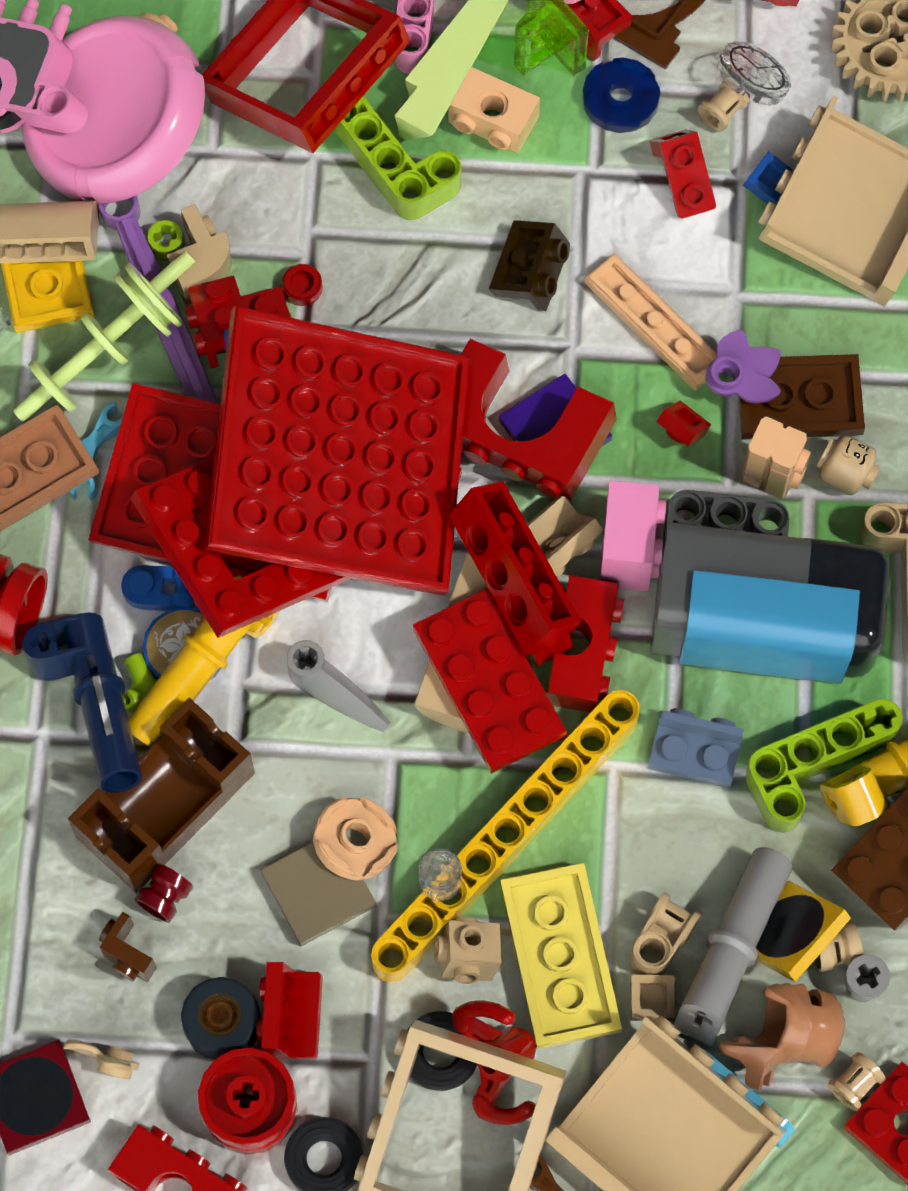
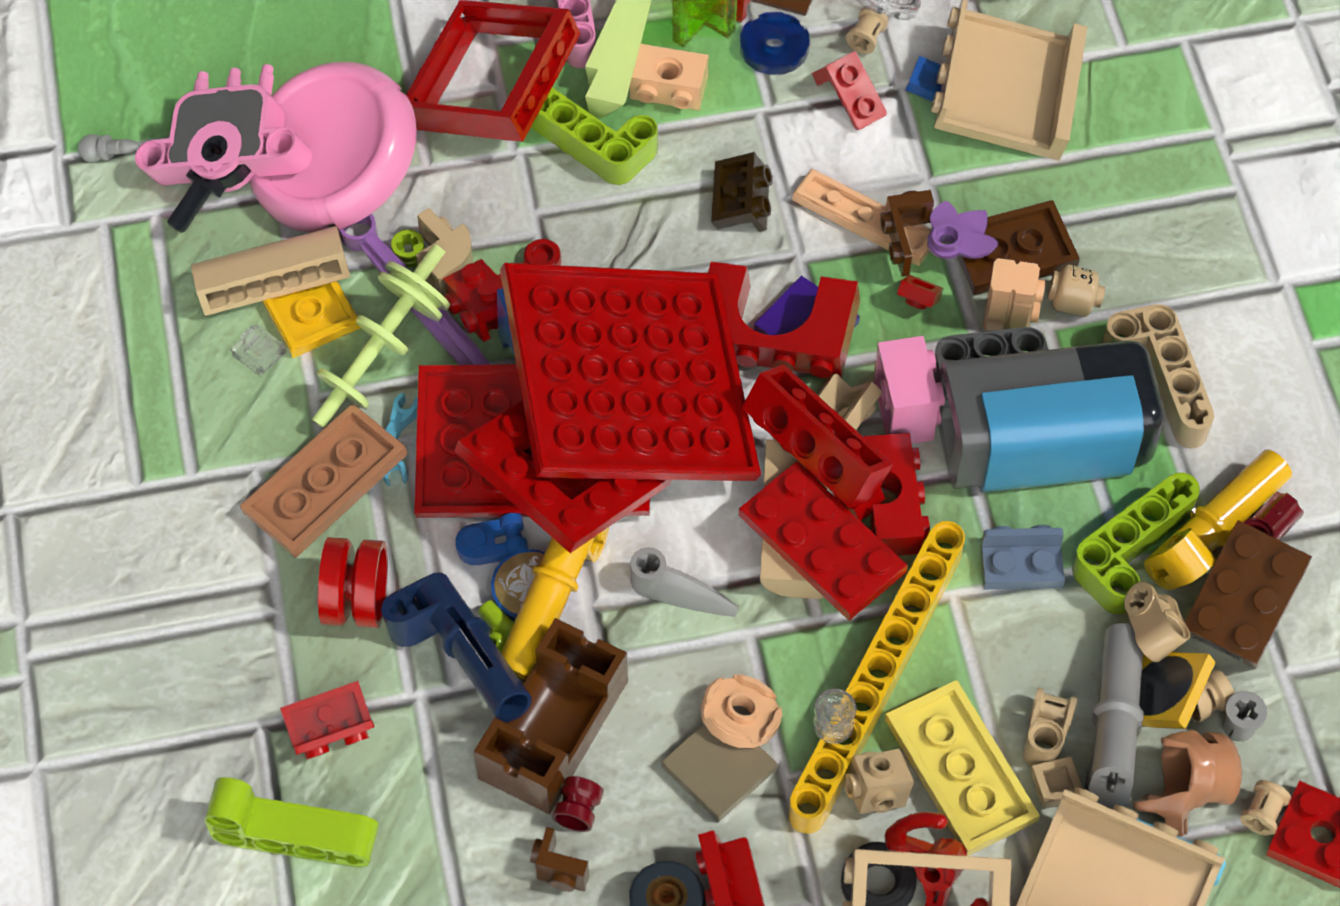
camera: 15 degrees left, 10 degrees down
none -> reddish brown bracket [880,189,934,277]
none -> tan piece [1124,582,1190,663]

